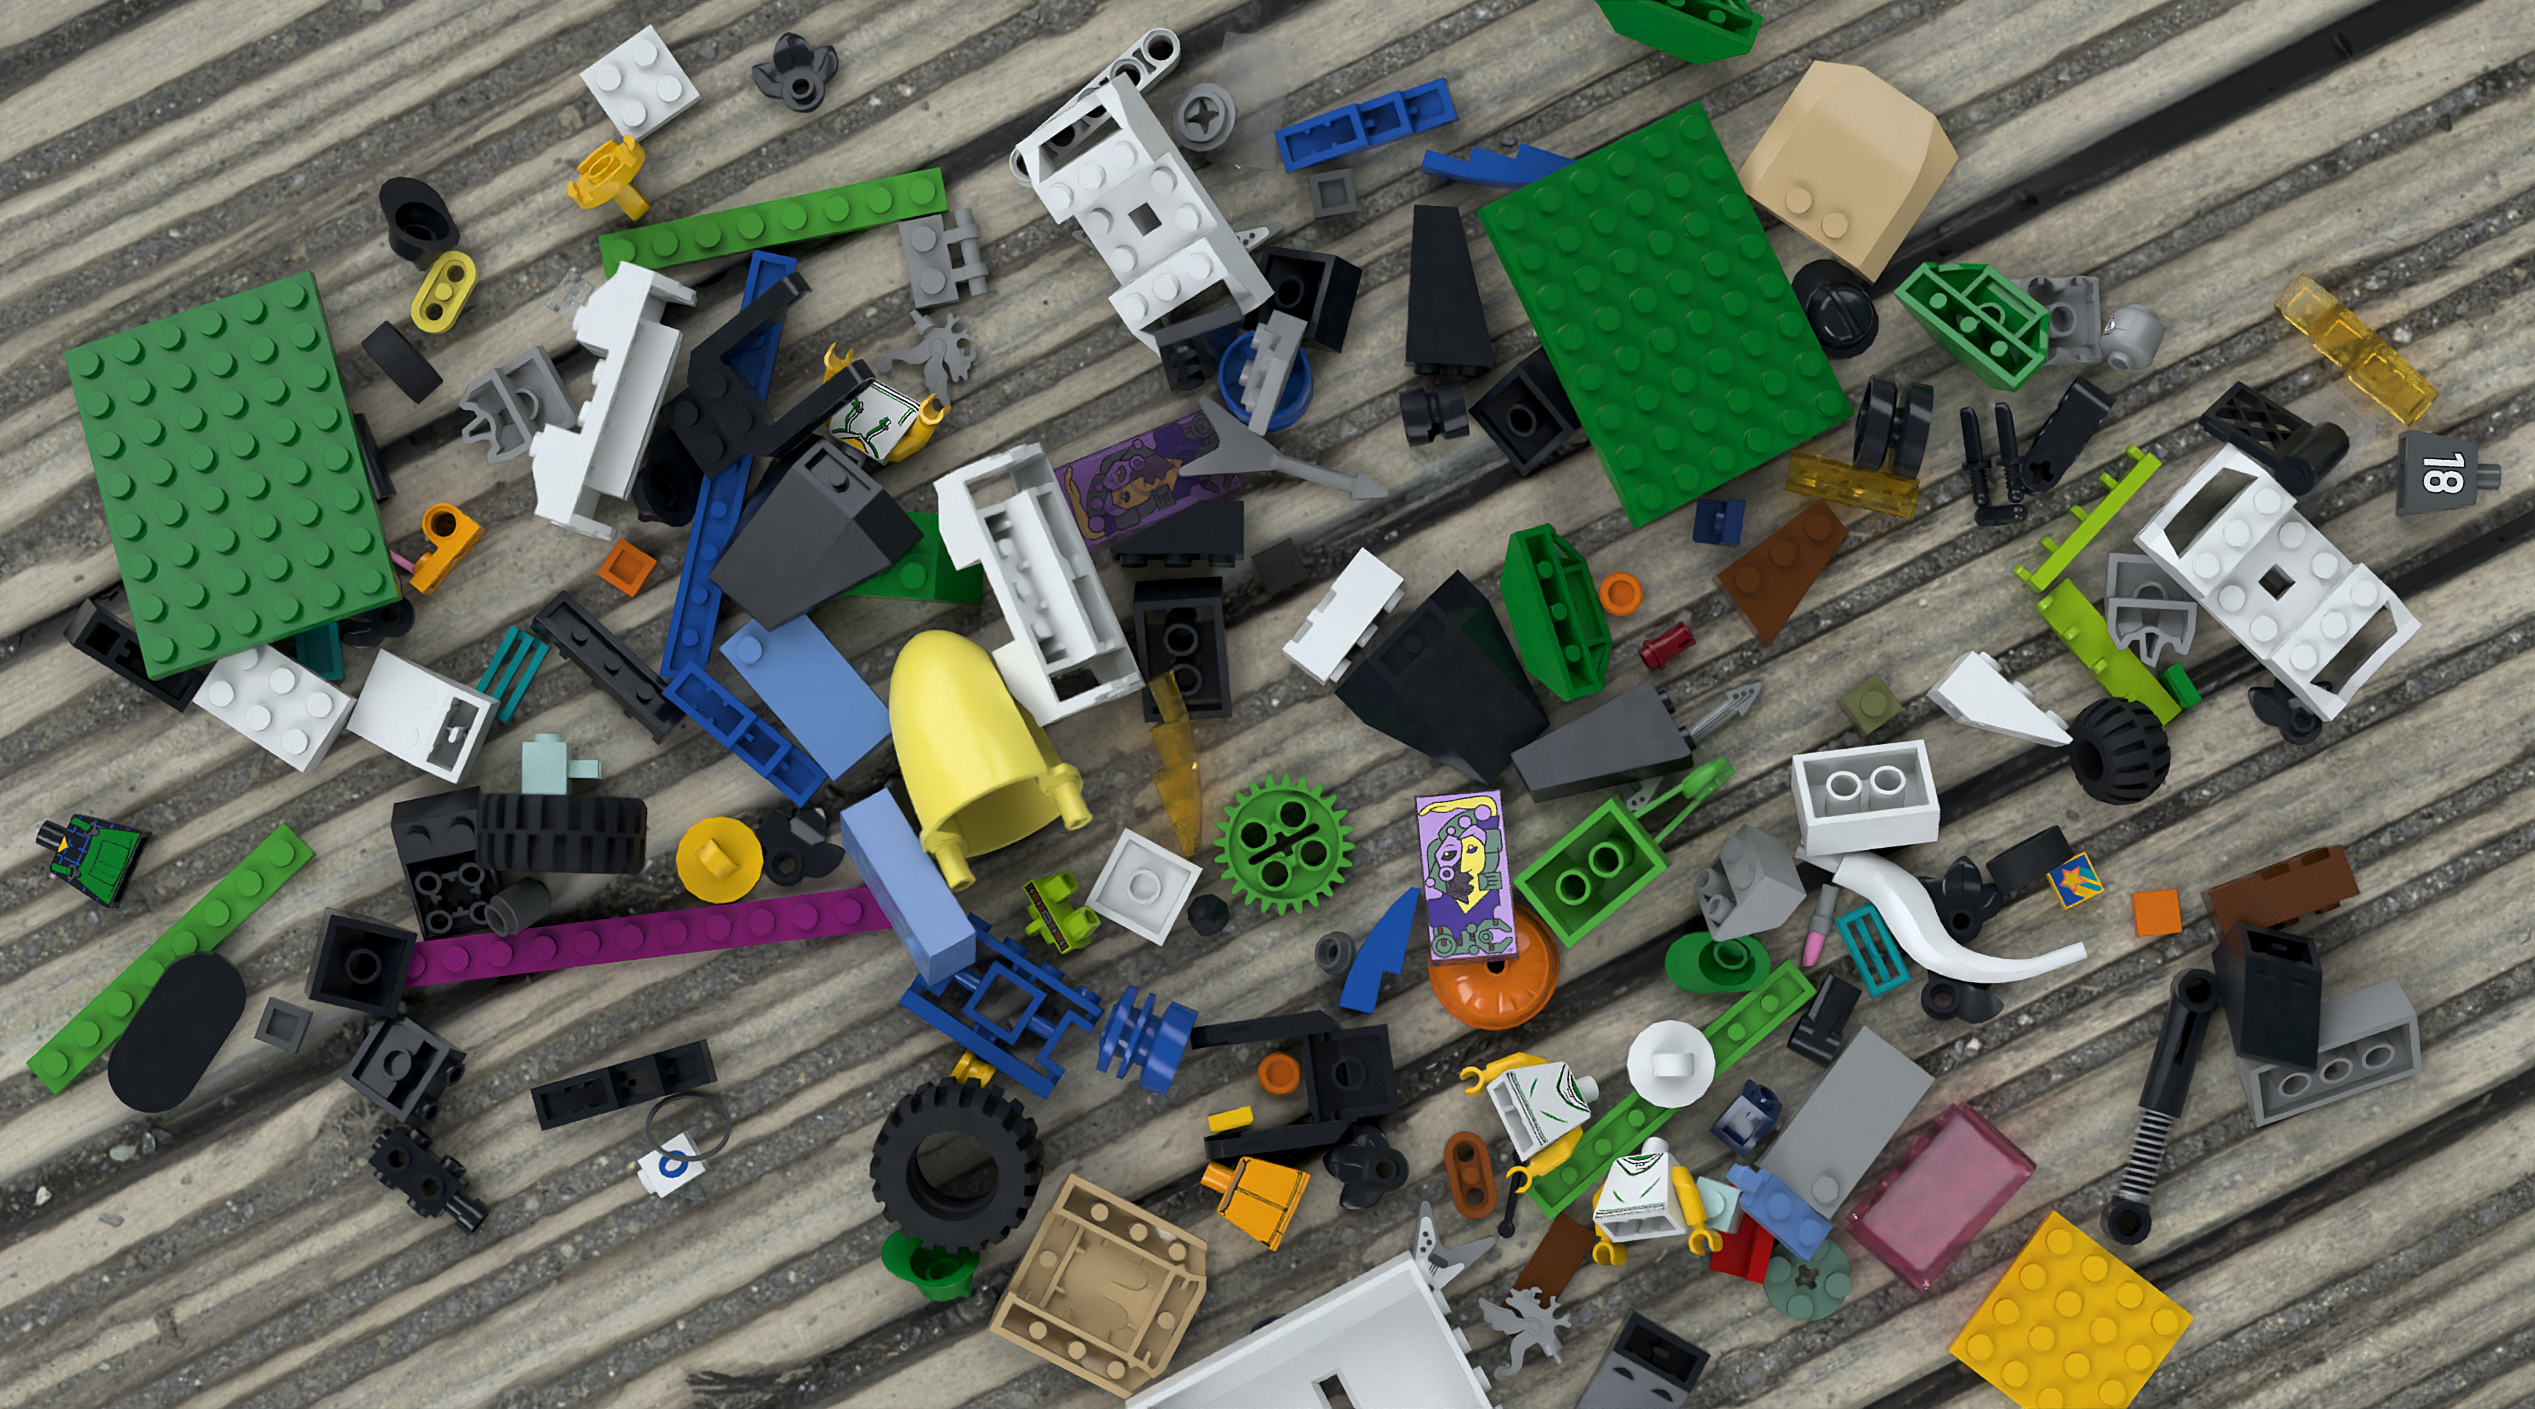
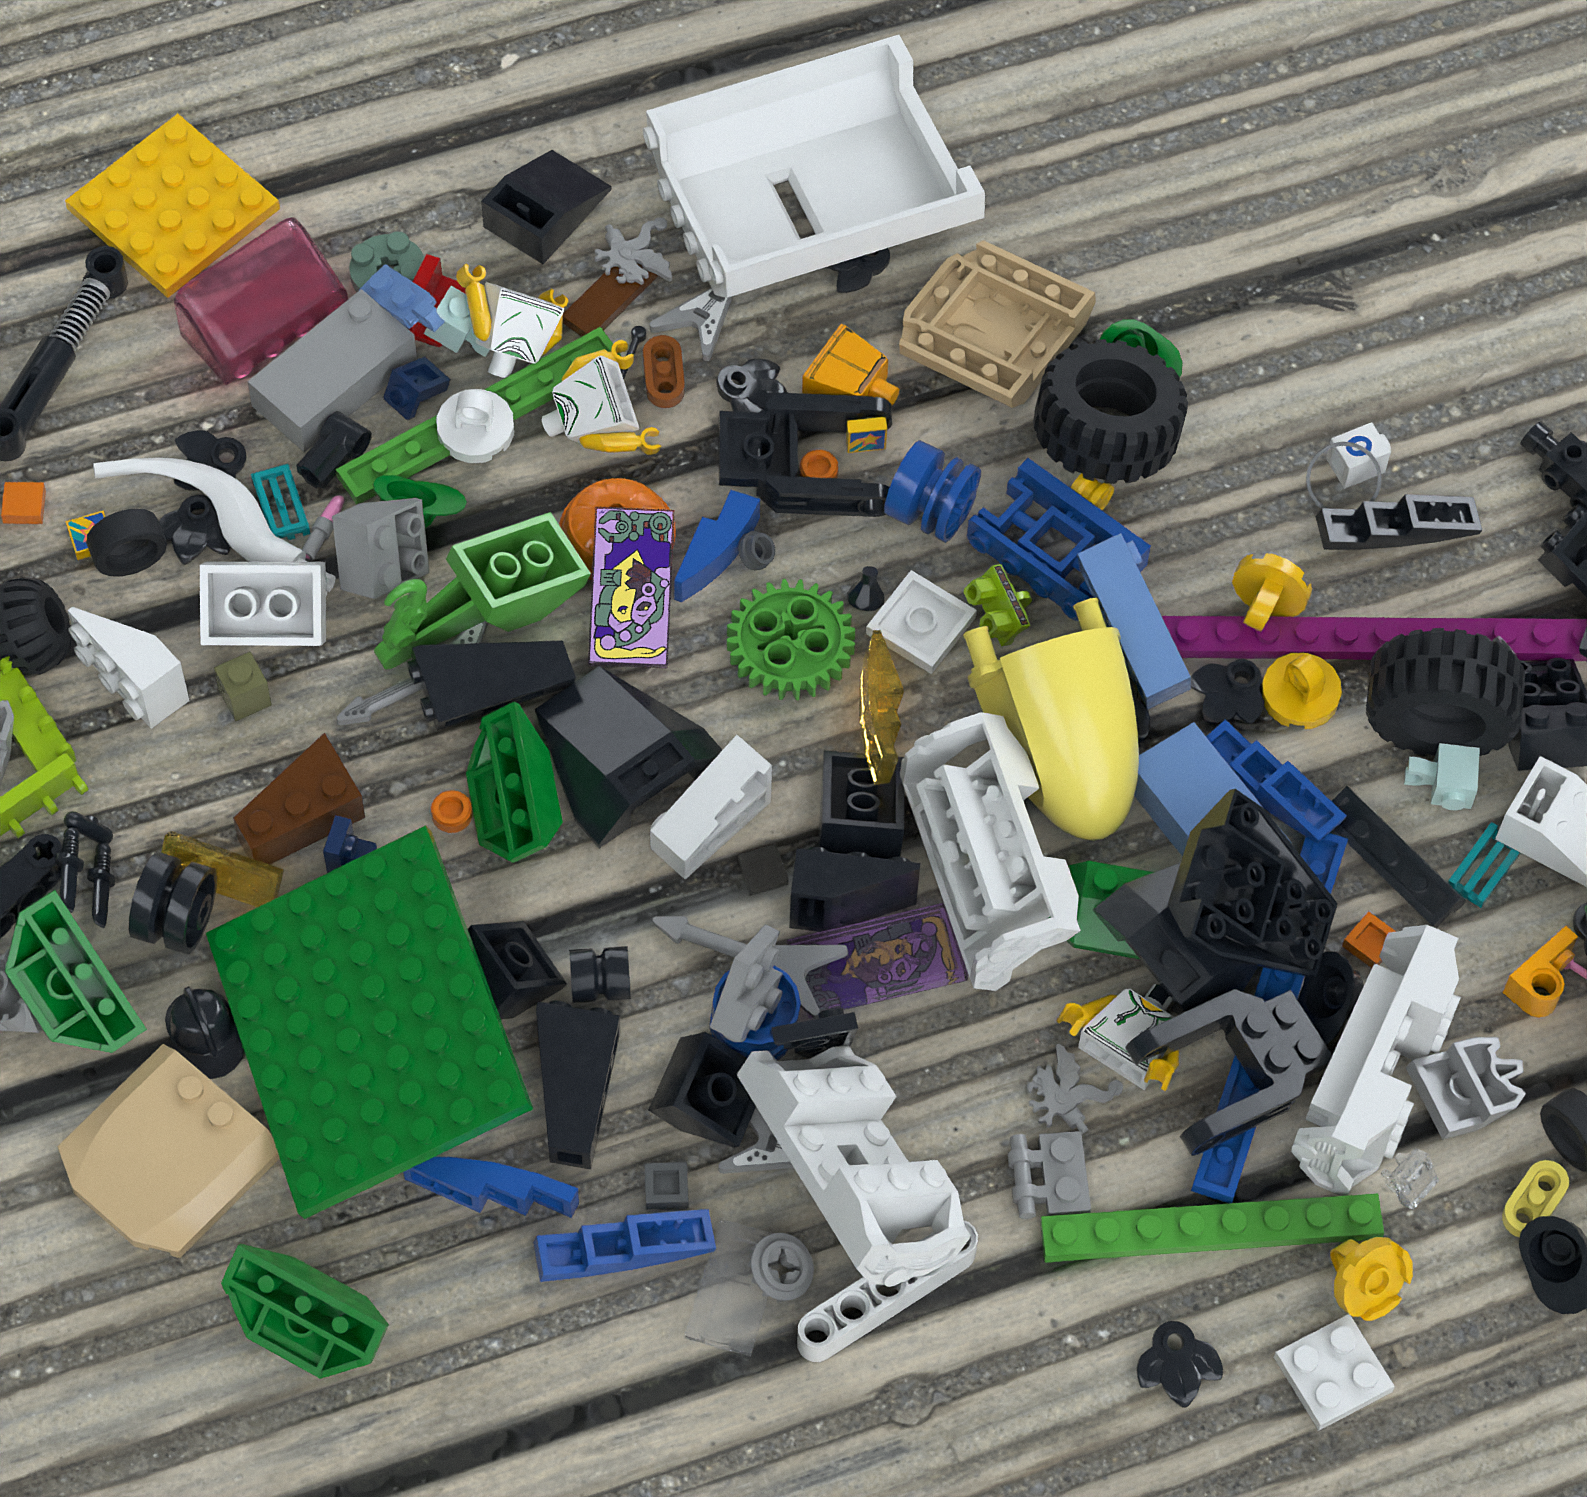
camera: 175 degrees left, 25 degrees down
dark red pin [1638,621,1696,672] -> none
none -> black wedge [1168,788,1338,977]
none -> yellow tile [1232,553,1312,632]

